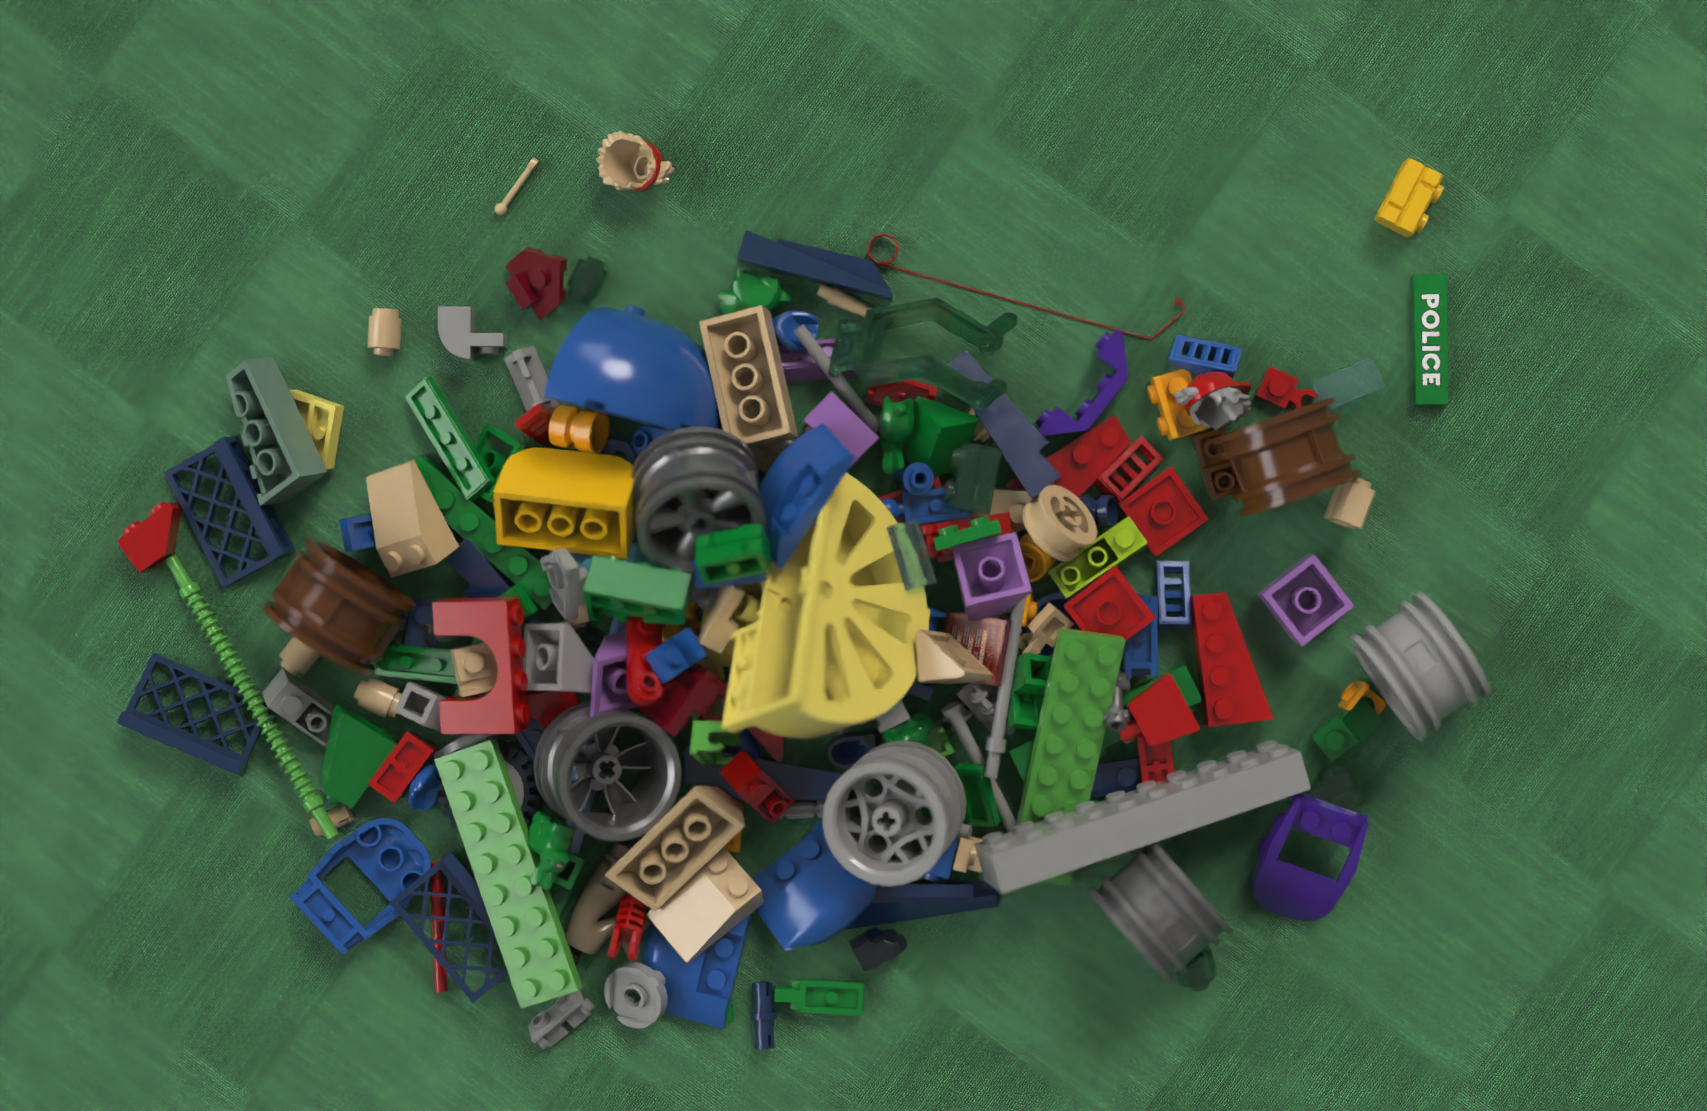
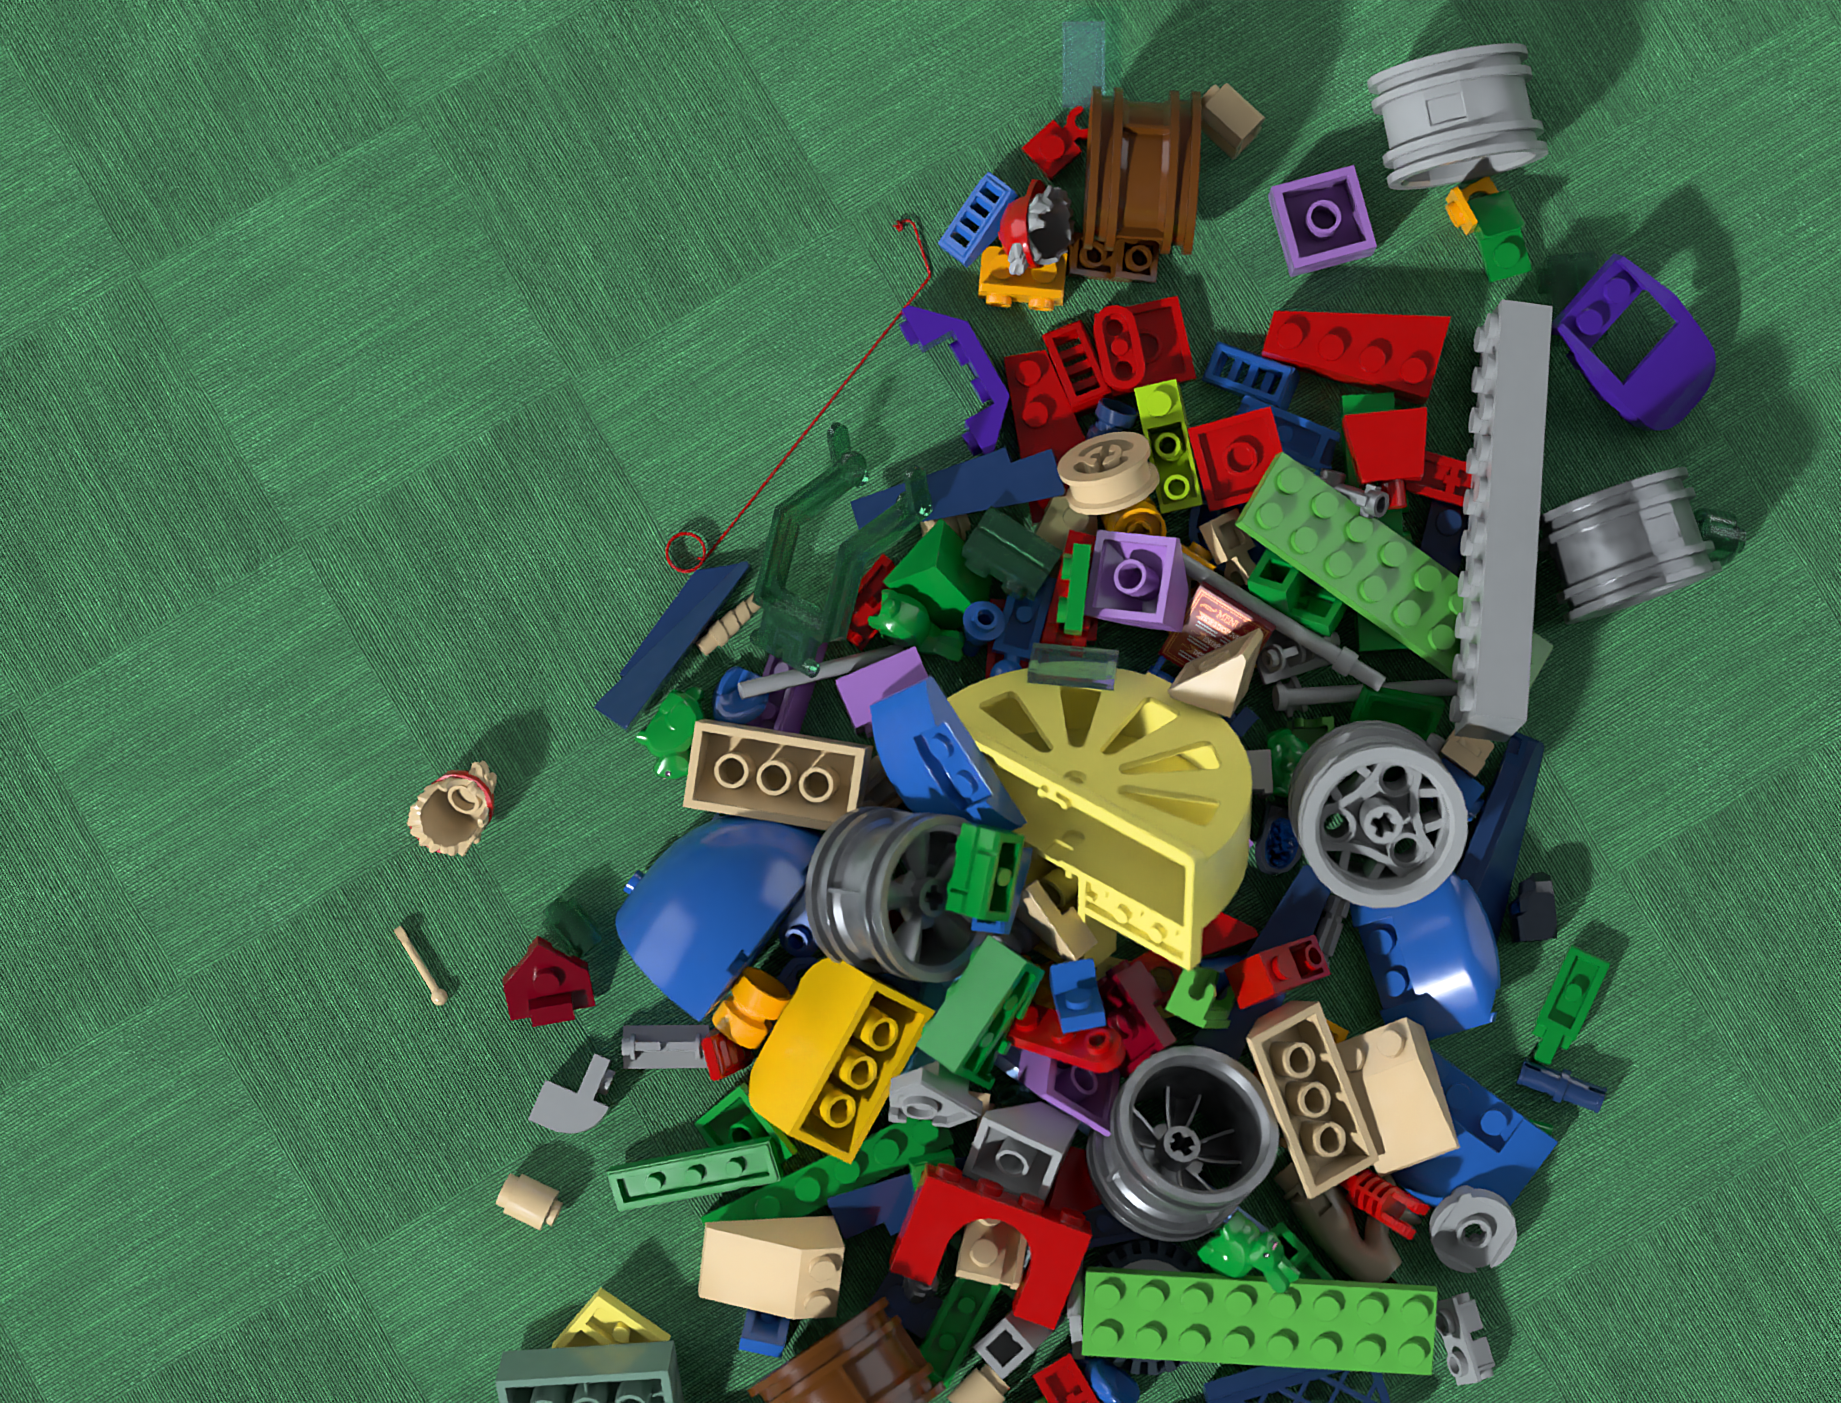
camera: 75 degrees left, 5 degrees down
none -> red plate [1093,305,1146,392]

